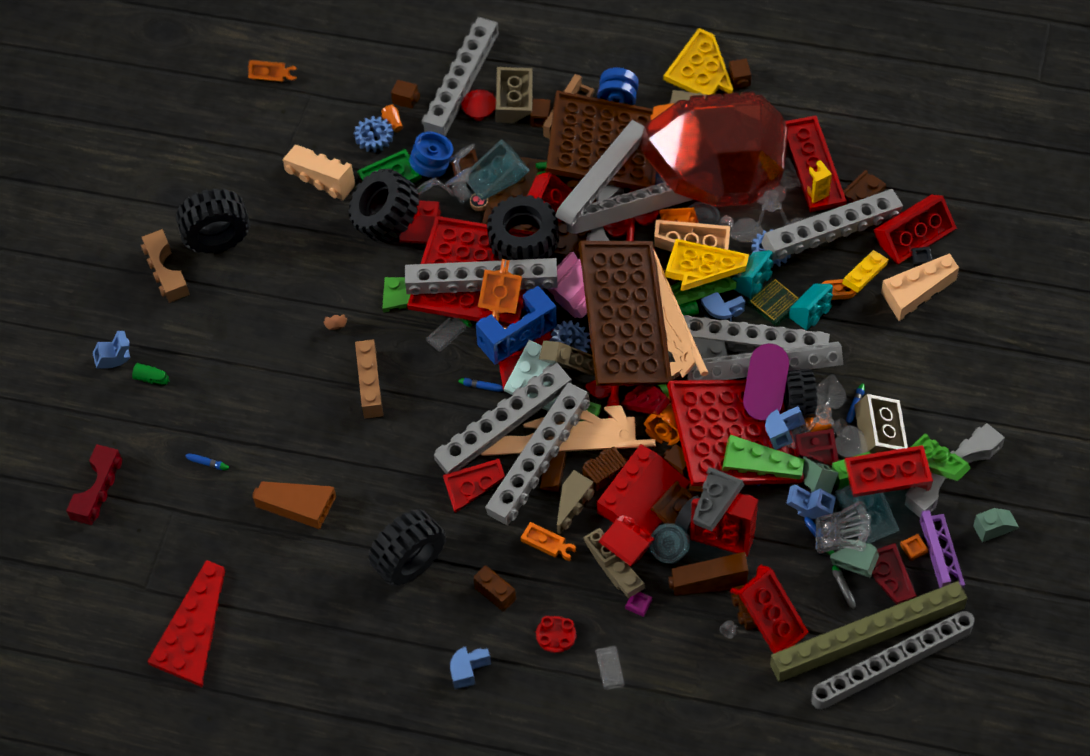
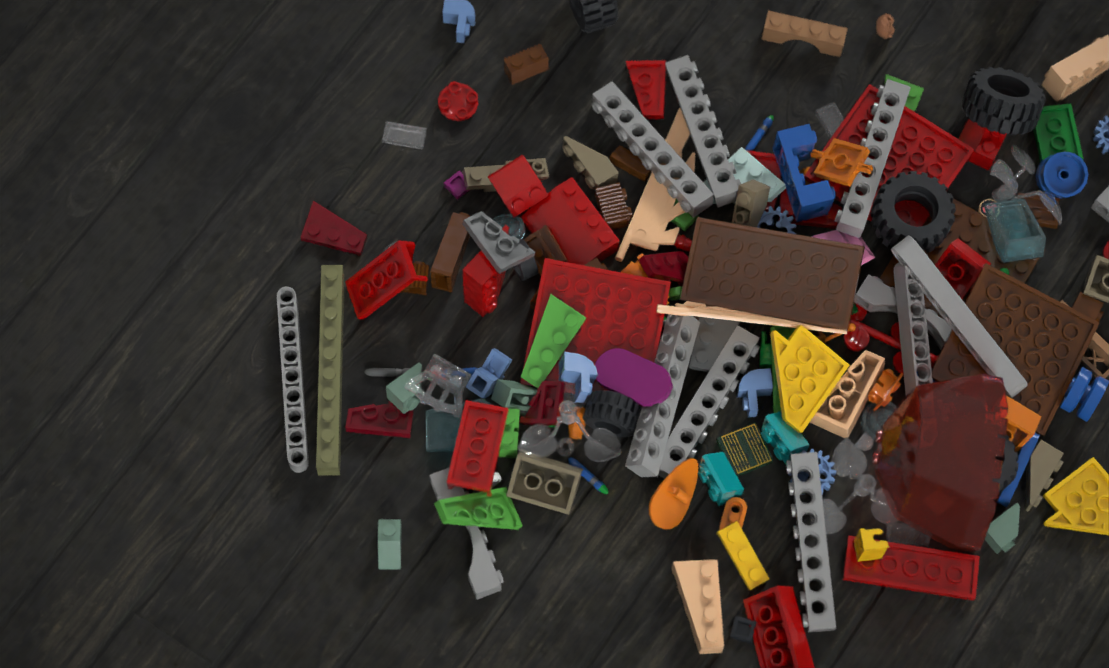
camera: 105 degrees right, 10 degrees up
orange plate [521,522,576,561] -> none
reddish brown brick [729,58,751,89] -> none
reddish brown plate [843,170,886,203] -> none
orange tile [900,534,929,561] -> none
medium lavender fence [920,510,965,588] -> none
none -> dark red wing [301,201,367,256]
none -> orange shield [649,458,698,529]

